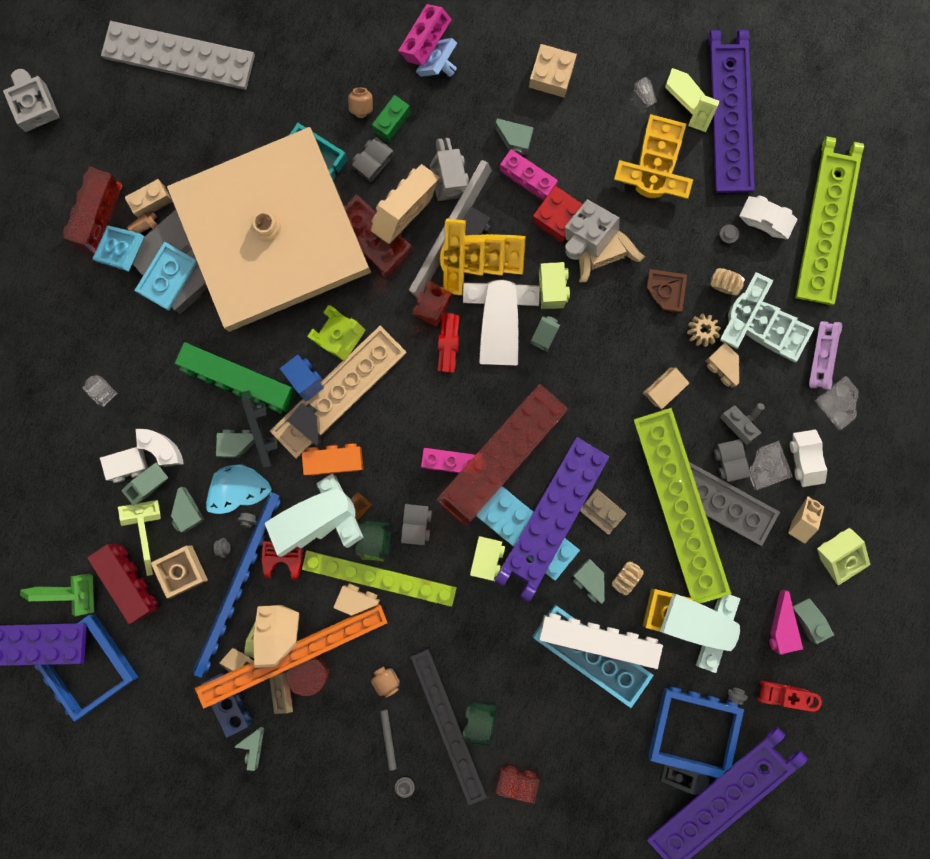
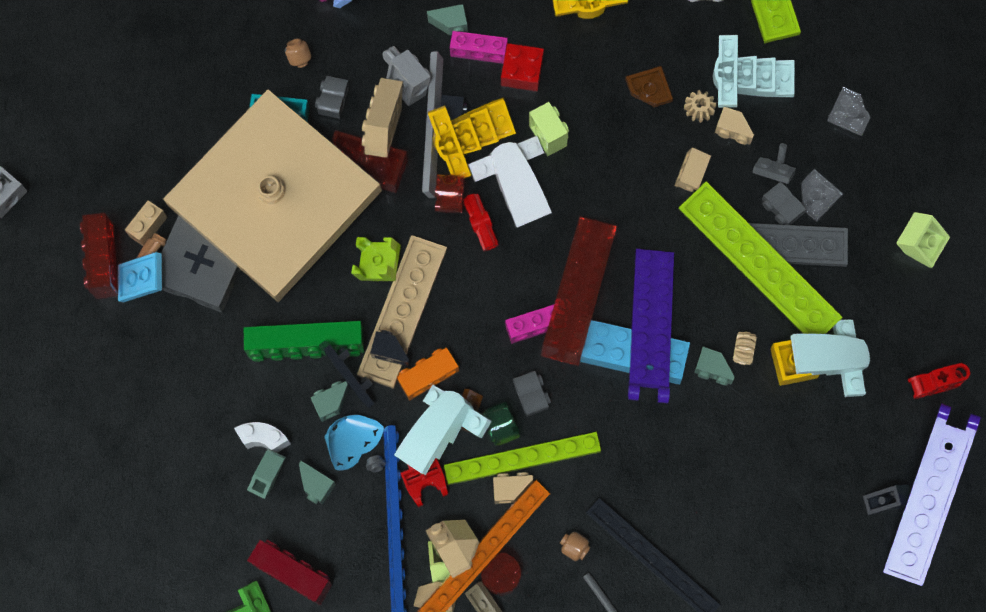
camera: 25 degrees left, 10 degrees down
clear brick [82,375,118,406] -> none
white brick [100,447,148,483] -> none
light grey plate [101,21,255,90] -> none
yellowish green piece [118,500,161,576] -> none
medium azure tile [134,242,198,311] -> none
tan brick [151,546,208,598] -> none
dark grey plate [214,538,230,558] -> none
blue brick [280,355,324,402] -> none
green brick [372,95,411,143] -> none
clear green brick [462,702,497,746] -> none
yellowish green brick [470,536,505,581] -> none
clear red brick [495,766,540,804] -> none
sand green slope [530,316,560,352] -> none
medium azure brick [532,604,654,708] -> none
white brick [539,613,663,669] -> none
light grey brick [565,199,619,259] -> none
tan torso [579,231,645,282] -> none
dark tan plate [580,489,627,535] -> none
blue window [648,686,744,778] -> none
tan gear [710,268,745,295] -> none
dark grey plate [720,225,739,244] -> none
dark grey plate [728,688,748,705] -> none
dark pink slope [769,590,803,654] -> none
tan slope [789,497,824,543] -> none
white brick [790,430,827,487] -> none
sand green slope [793,598,834,644] -> none
lavender plate [809,321,842,390] -> none

